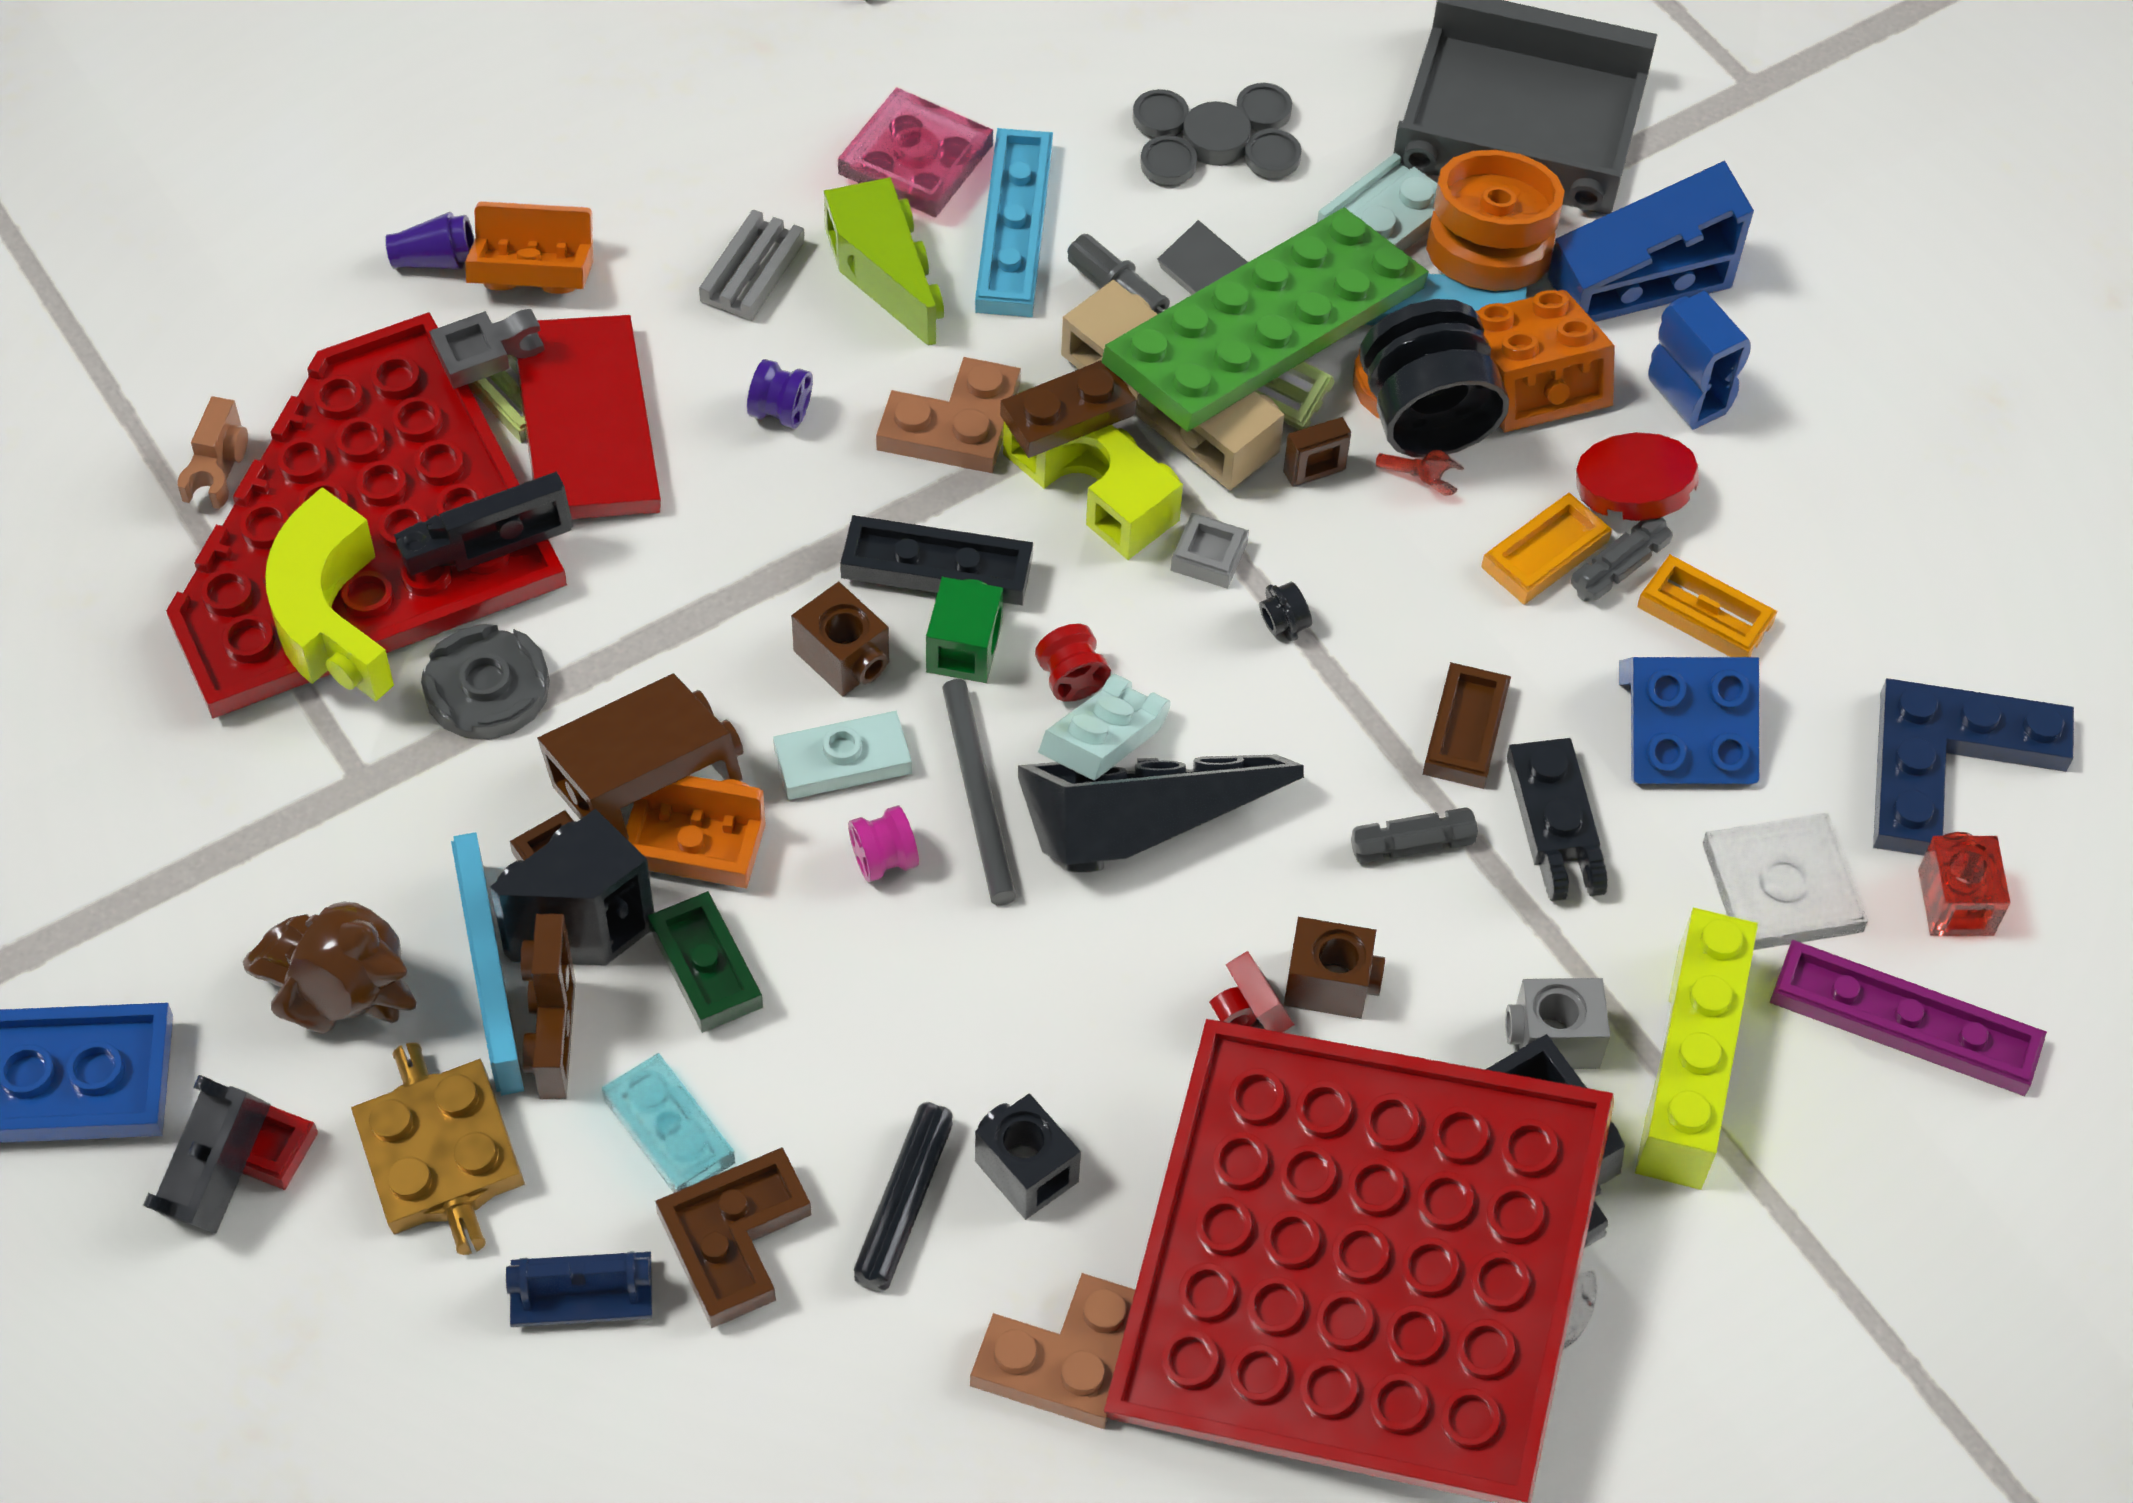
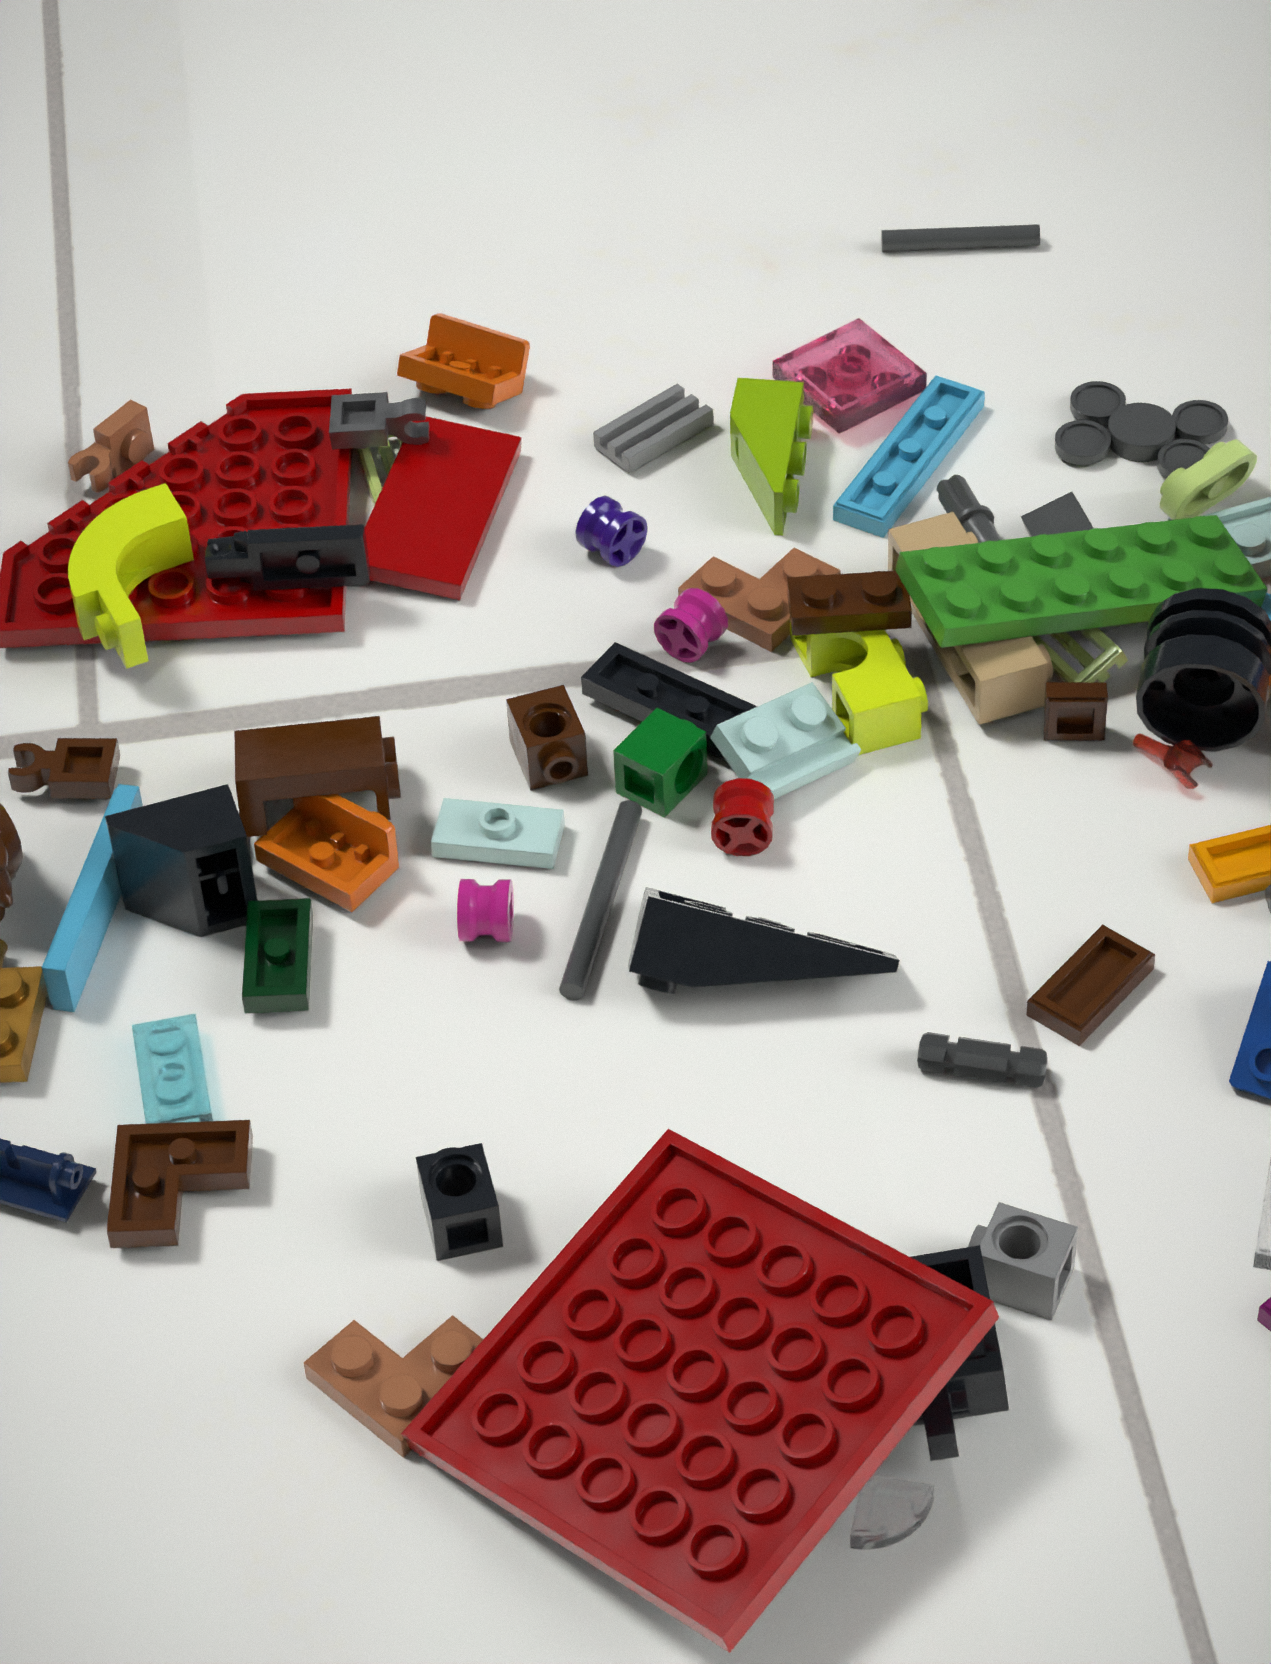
camera: 30 degrees right, 10 degrees down
dark purple cone [385,211,475,269] -> none
dark grey tile [421,624,550,740] -> none
reddish brown plate [521,914,576,1099] -> none
black axle [854,1102,953,1292] -> none
light aqua plate [1038,673,1171,781] -> none
light grey tile [1170,513,1249,589] -> none
tile [1209,951,1295,1032] -> none
black plate [1259,581,1312,641] -> none
reddish brown brick [1283,916,1386,1019] -> none
black hinge [1506,738,1608,901] -> none
neon yellow arch [1635,907,1758,1190] -> none
none -> reddish brown plate [8,738,121,799]
none -> dark pink wheel [654,588,728,663]
none -> light aqua plate [710,682,861,799]
none -> yellowish green plate [1160,439,1257,520]

